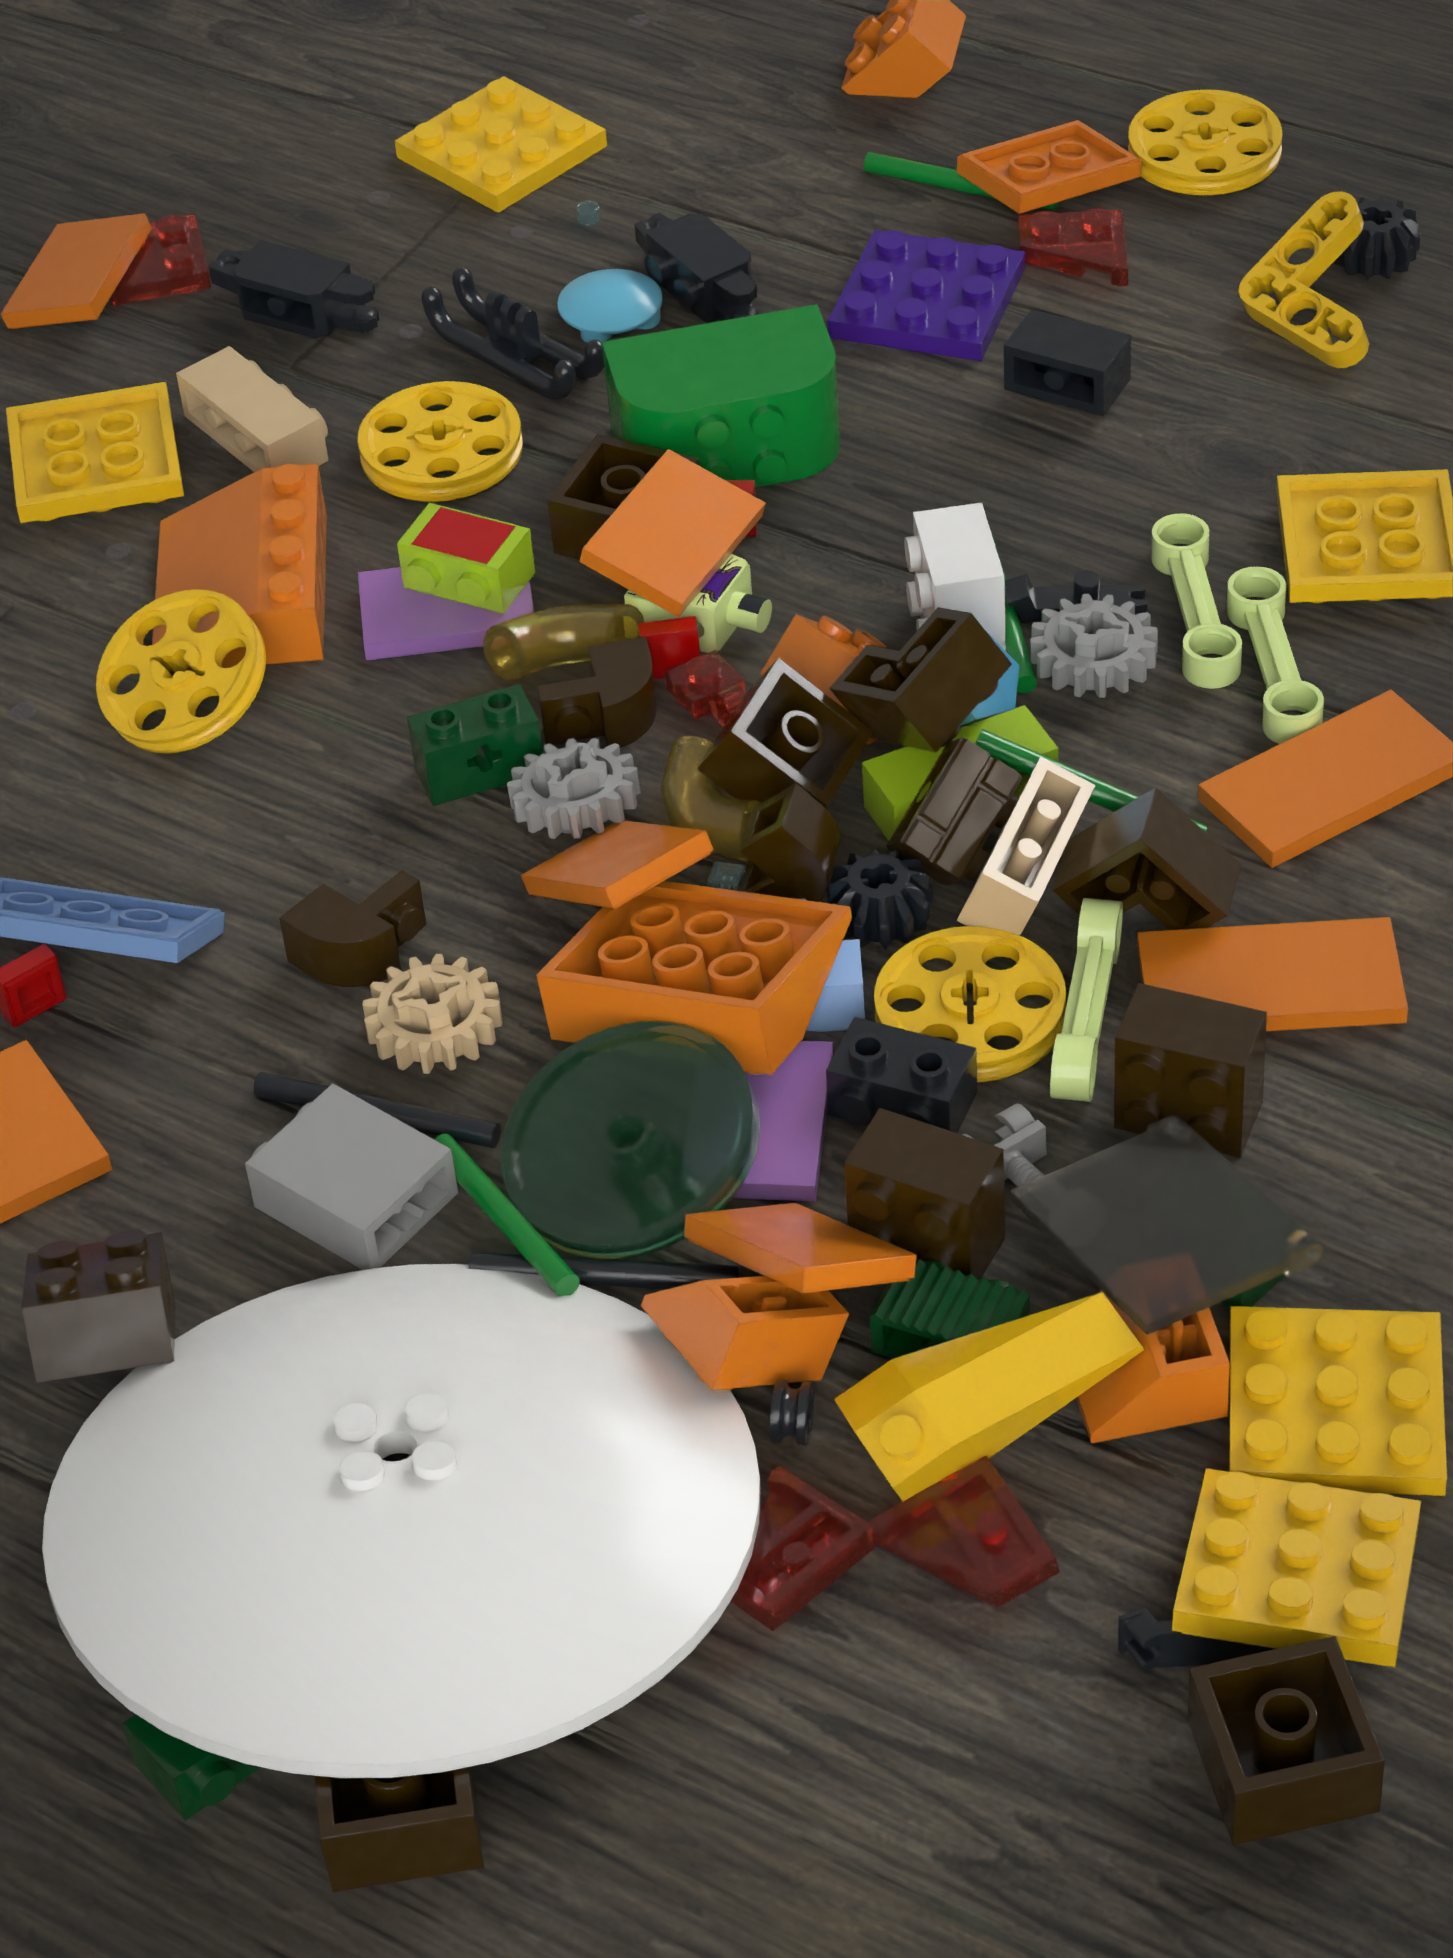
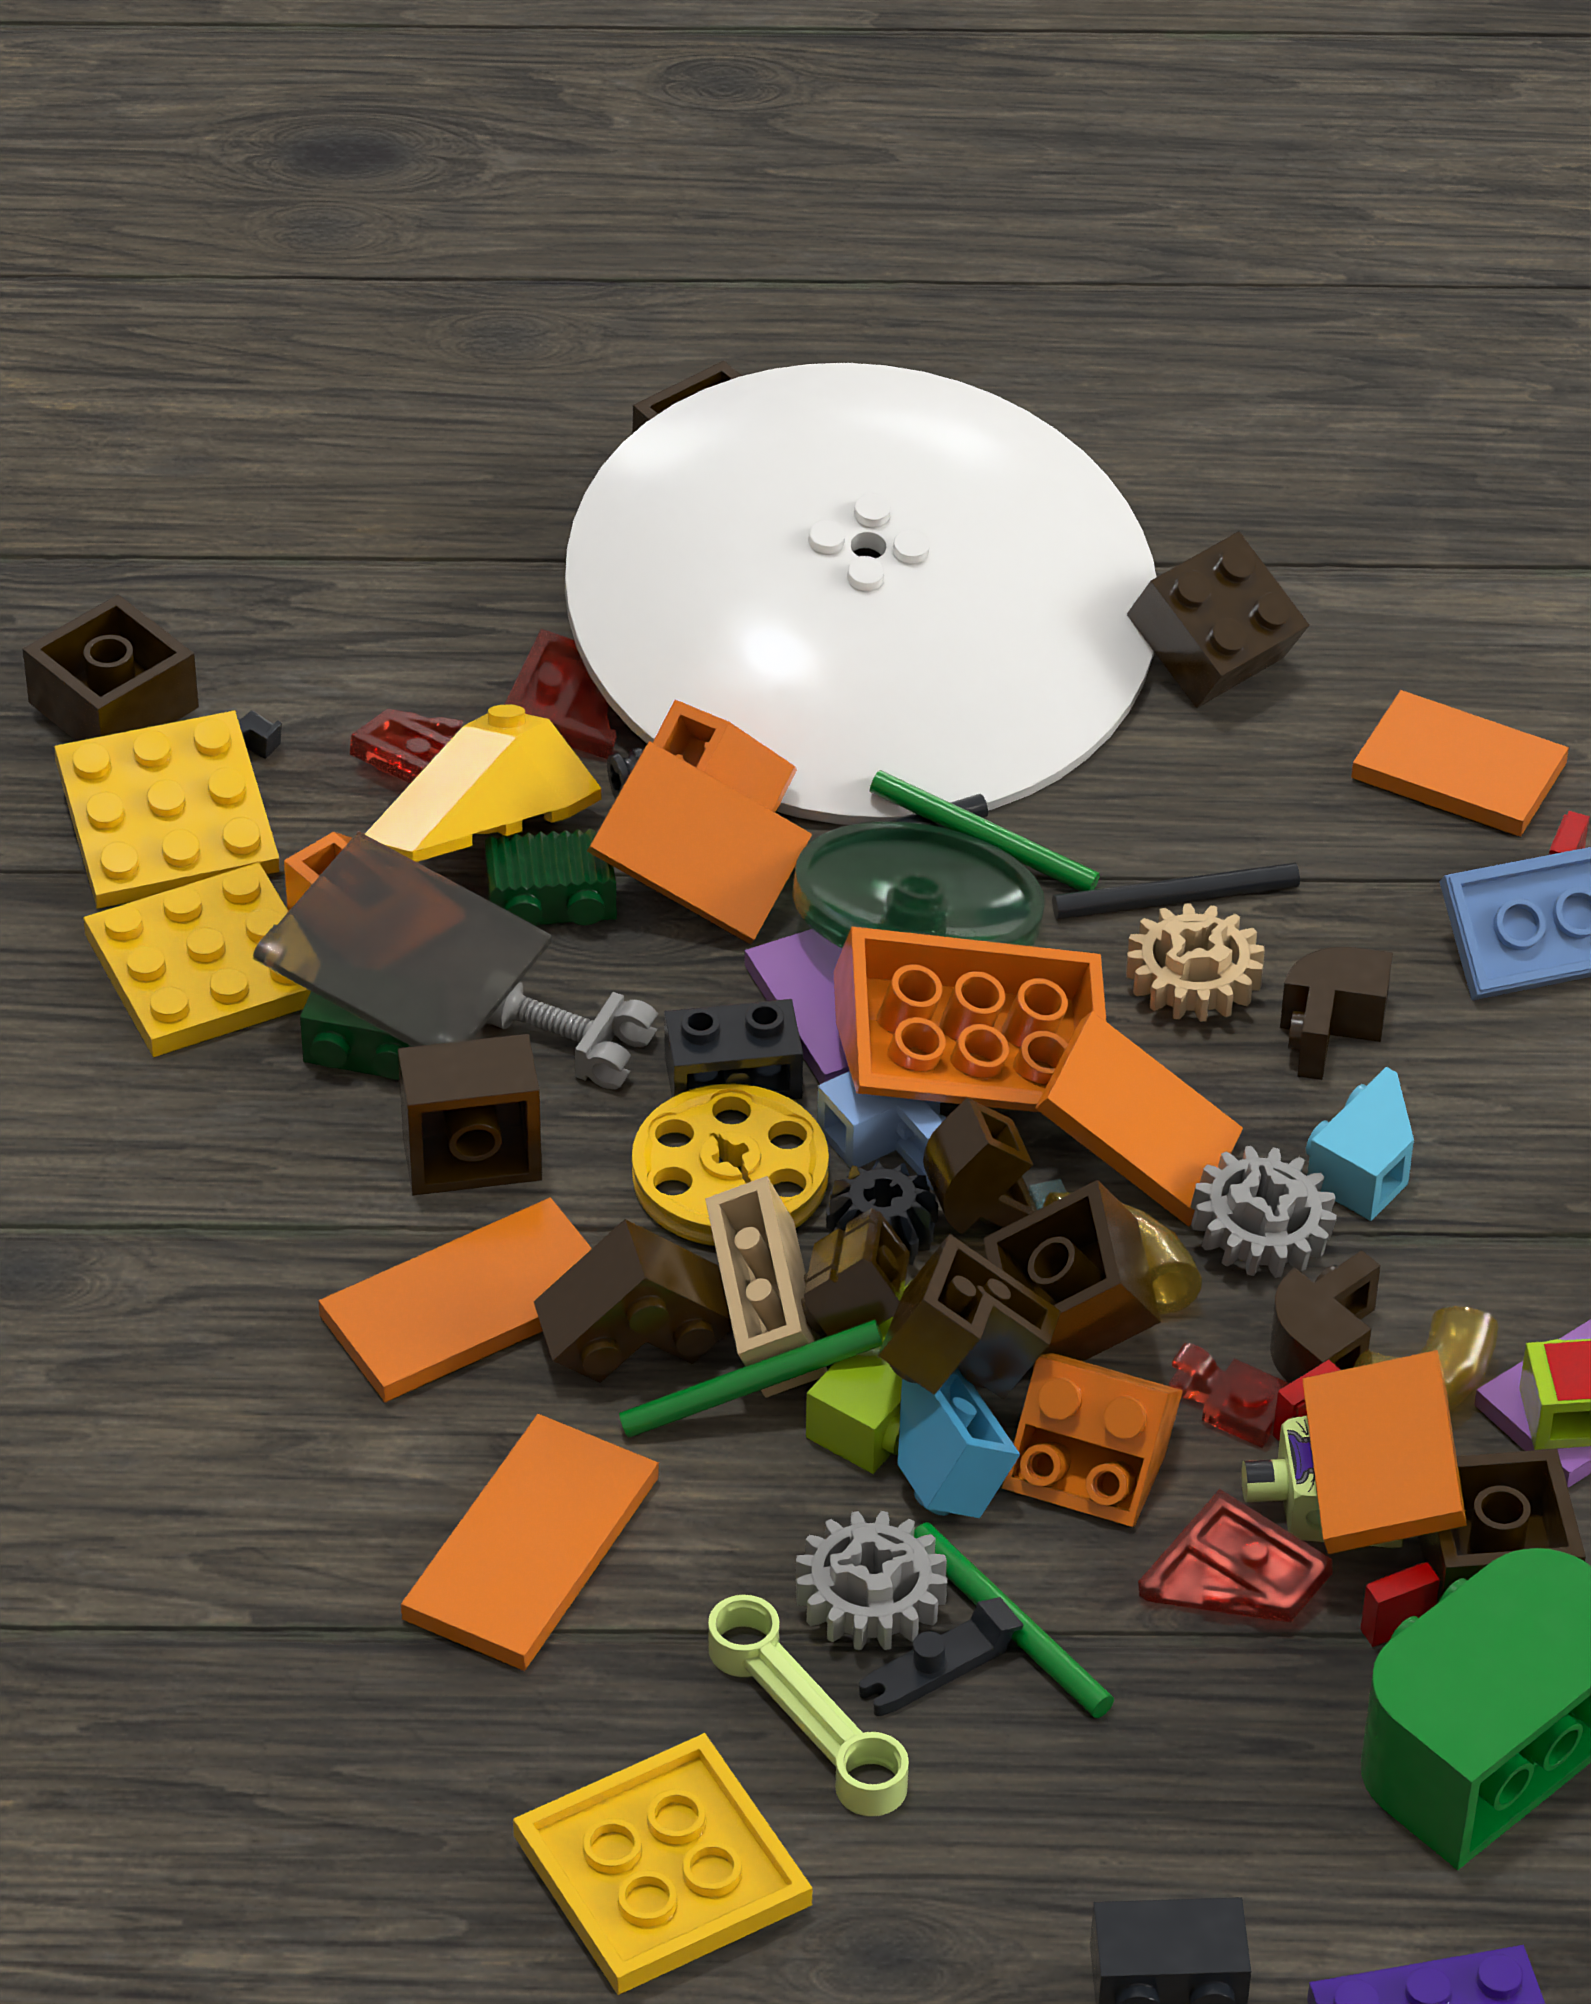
camera: 145 degrees right, 0 degrees up
light grey brick [245,1083,458,1270] -> none
dark green brick [407,684,543,806] -> none
dark brown brick [844,1108,1005,1280] -> none
white brick [904,503,1006,651] -> none
yellowish green piece [1050,898,1123,1102] -> none
yellowish green piece [1227,567,1324,744] -> none
none -> clear red wing [1138,1489,1333,1623]
none -> medium azure slope [1306,1067,1414,1221]

